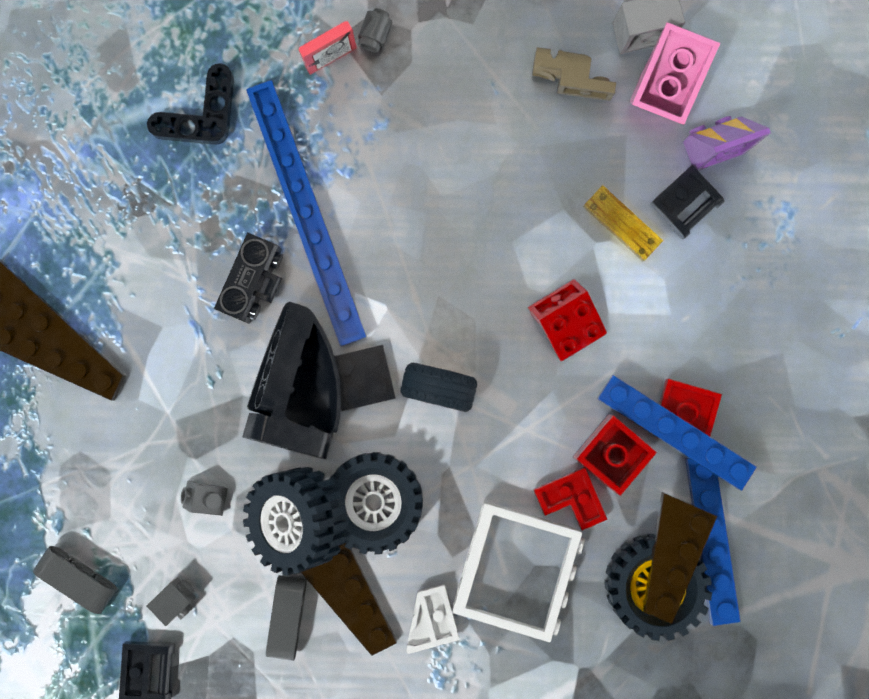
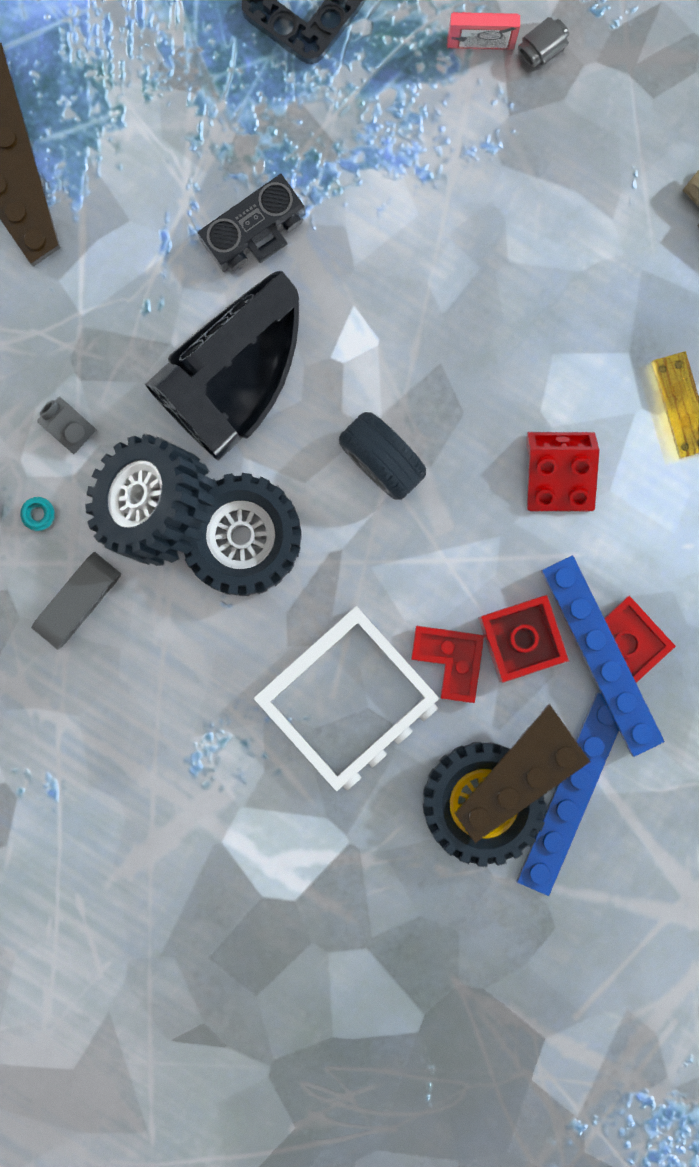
camera: 25 degrees right, 0 degrees up
blue plate [246,80,367,347] -> none
dark brown wing [301,543,397,656] -> none
black plate [334,345,396,411] -> none
white wing [406,583,460,654] -> none
none -> teal plate [20,497,55,531]

